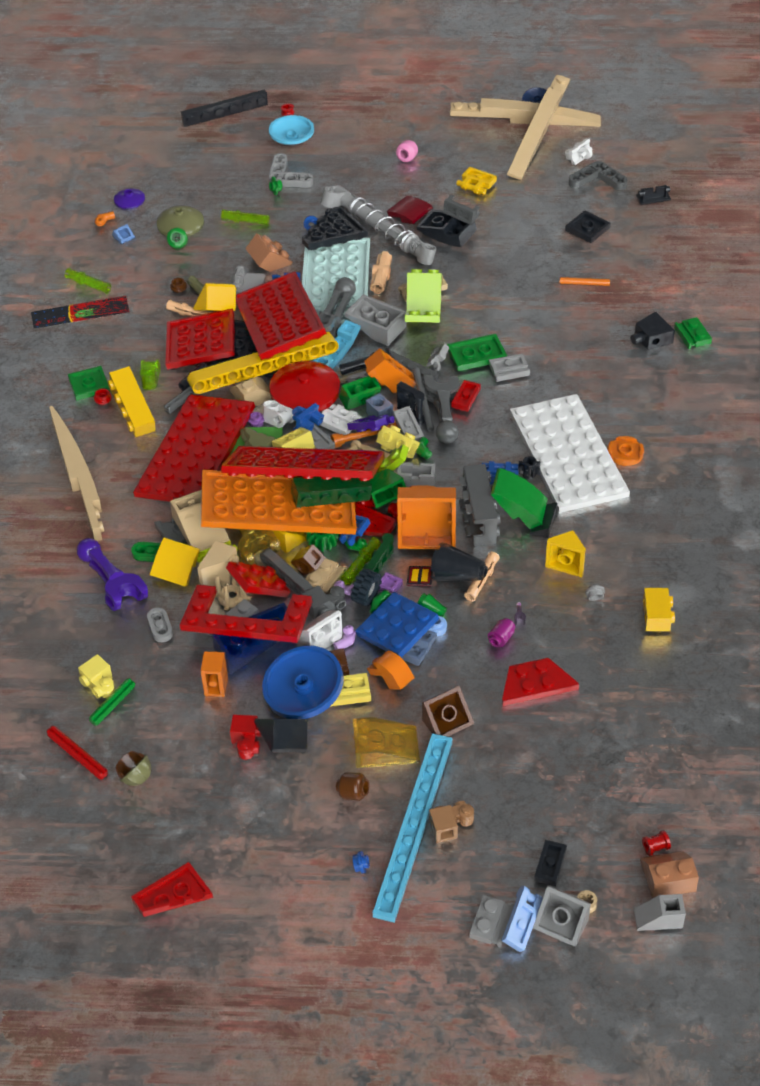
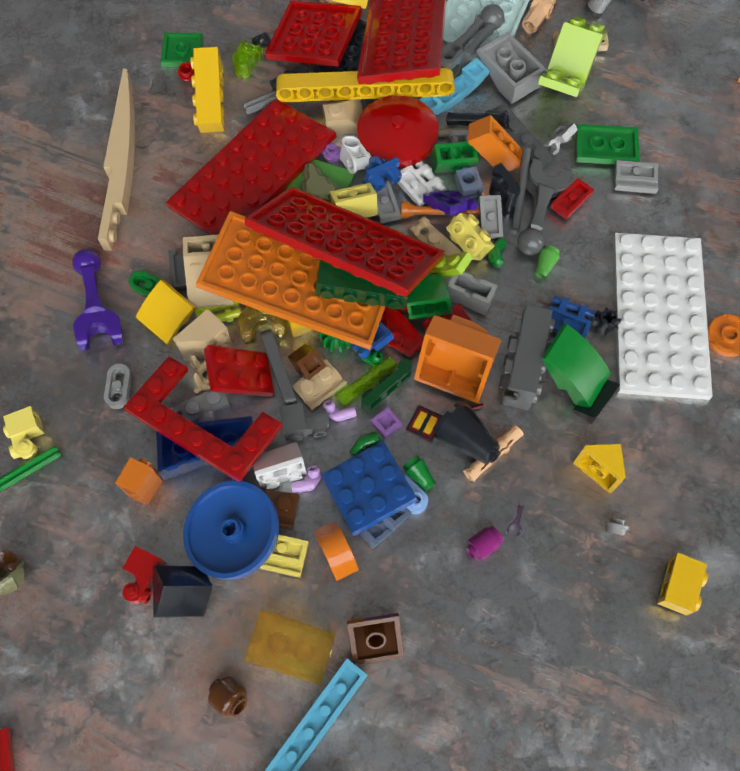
camera: 20 degrees right, 20 degrees up
black bush [351,568,382,607] -> none
red wing [502,658,579,706] -> none
none -> black arm [252,32,270,48]
none -> bright green cone [534,245,560,279]

